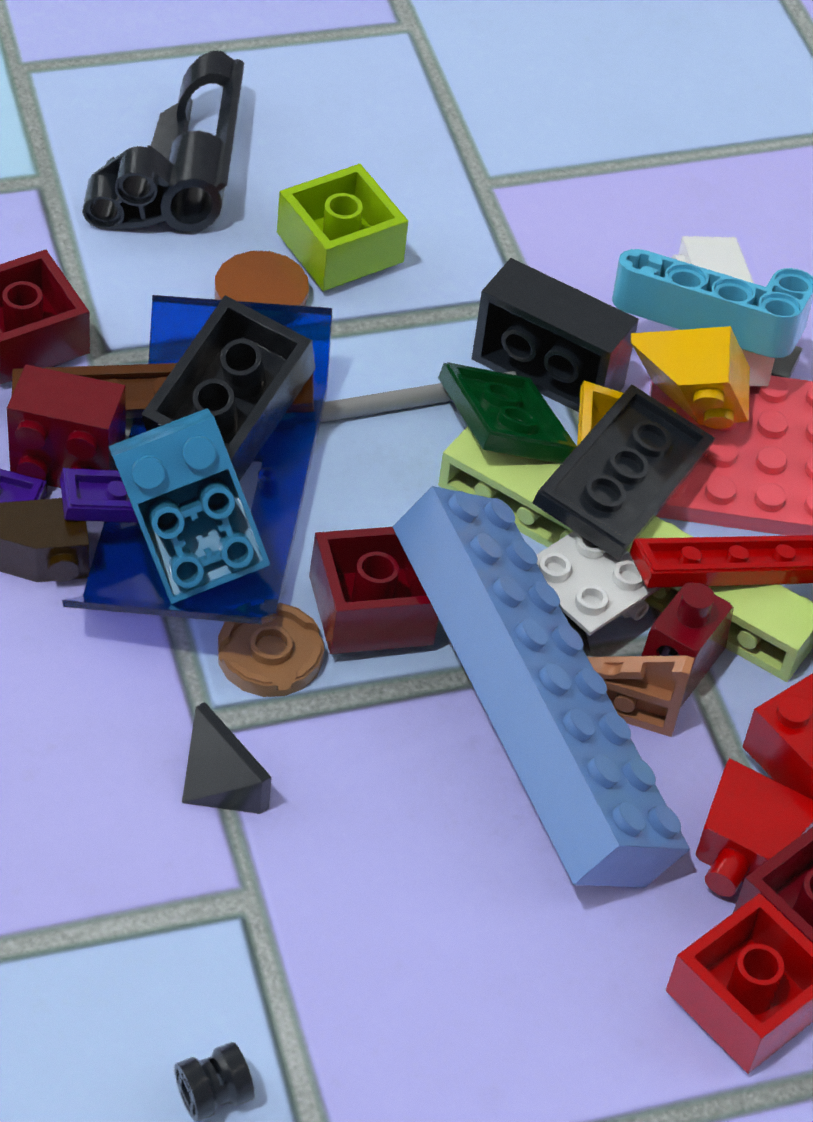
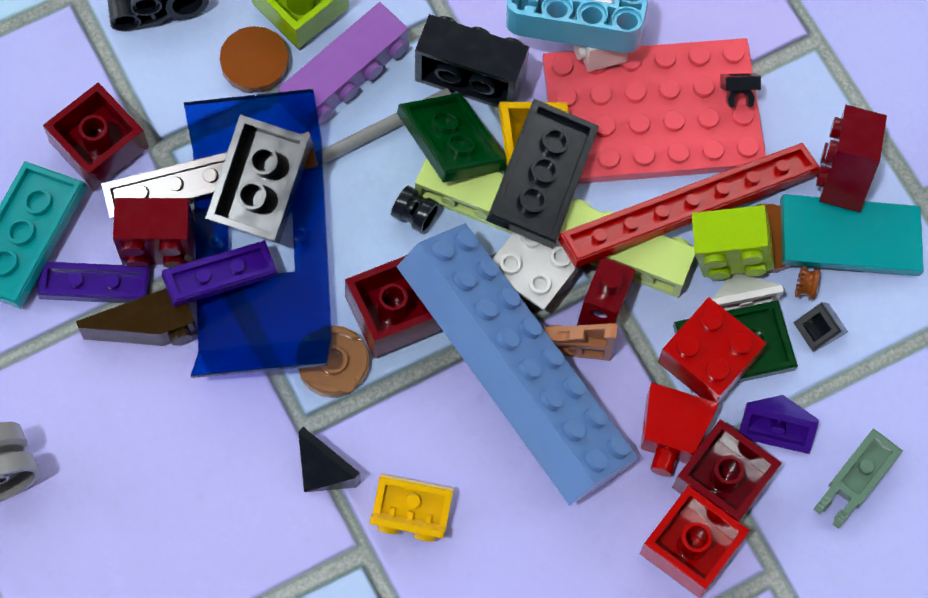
camera: 10 degrees left, 20 degrees up
dark azure slope [109,408,271,604] -> none
yellow slope [631,326,750,429] -> none
none -> medium lavender brick [278,2,409,131]
none -> yellow bracket [369,473,454,542]
none -> black wheel [390,185,439,233]

